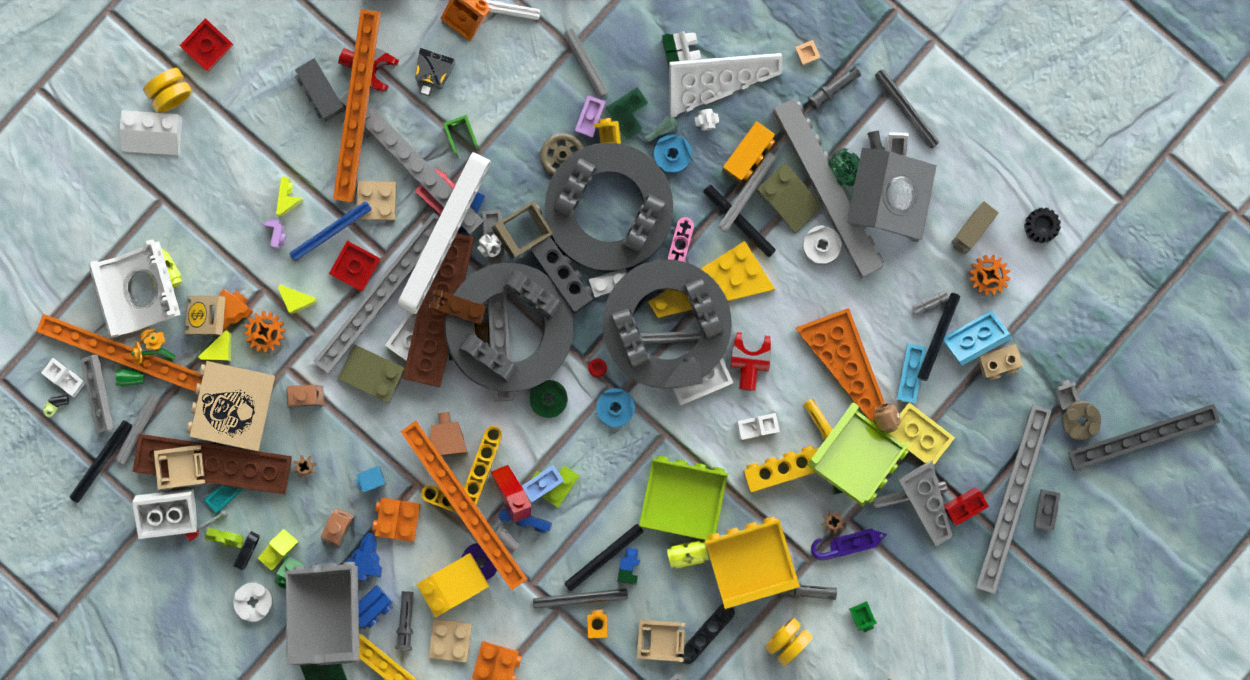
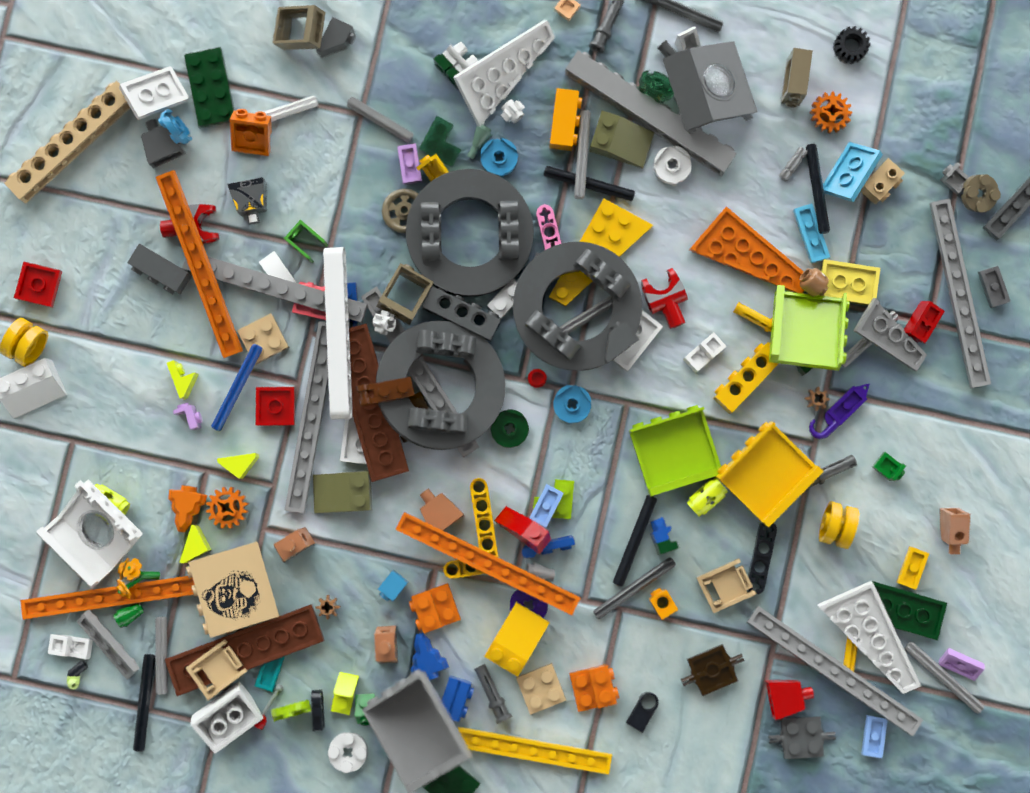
camera: 25 degrees left, 0 degrees up
tan container [185,295,225,335] -> none
none -> white slope [259,251,297,283]

